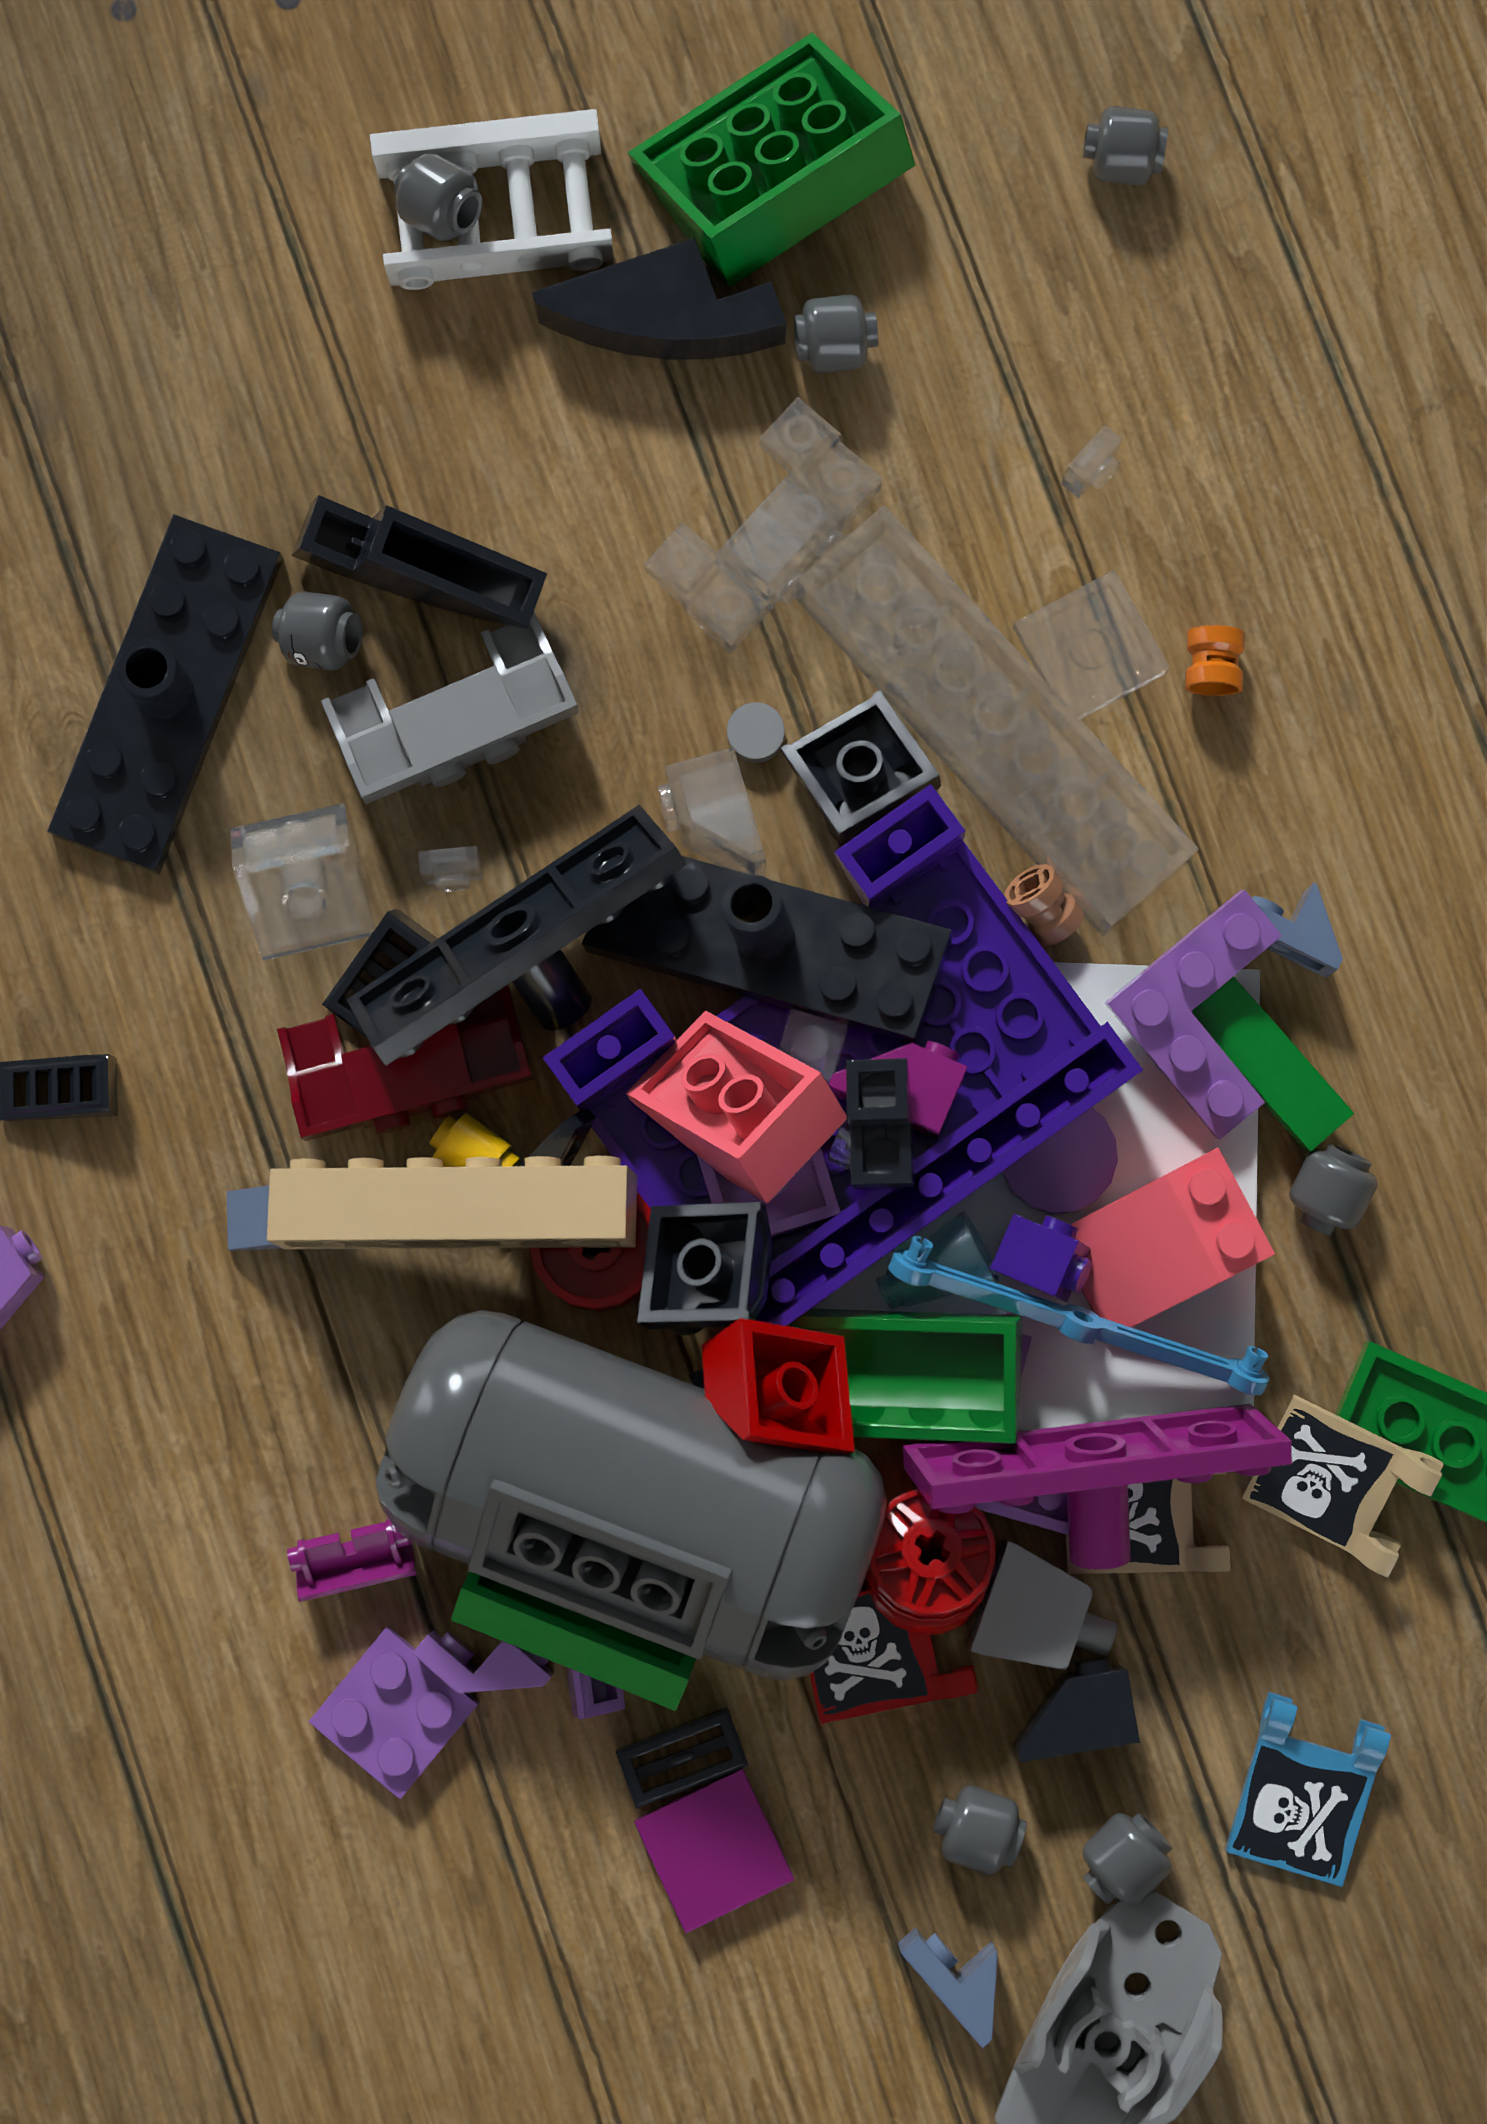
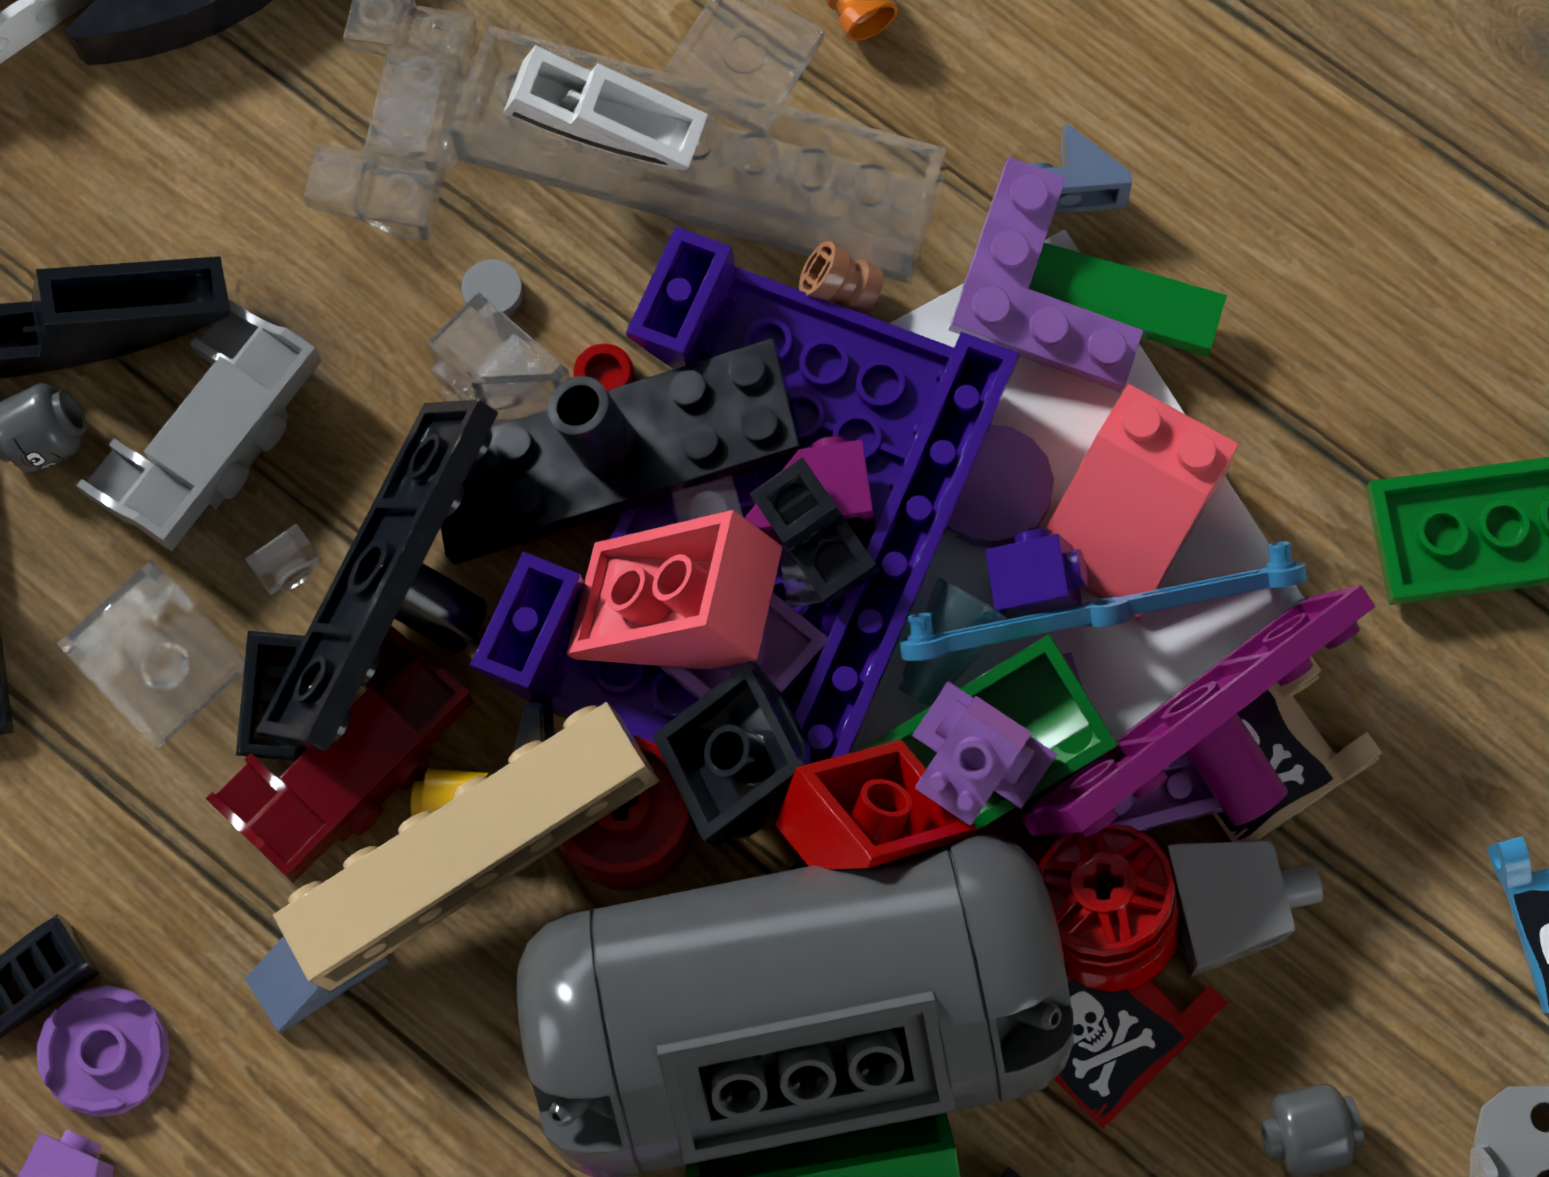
camera: 25 degrees left, 10 degrees down
black slope [781,690,941,844] -> none
black slope [1013,1656,1140,1762] -> none
dark grey head [1082,1812,1173,1906] -> none
flag [1242,1395,1443,1577] -> none
dark grey head [1289,1143,1378,1235] -> none
none -> medium lavender tile [37,985,170,1118]
none -> white slope [503,45,708,171]
none -> red tile [573,343,635,391]
none -> medium lavender tile [912,681,1058,826]

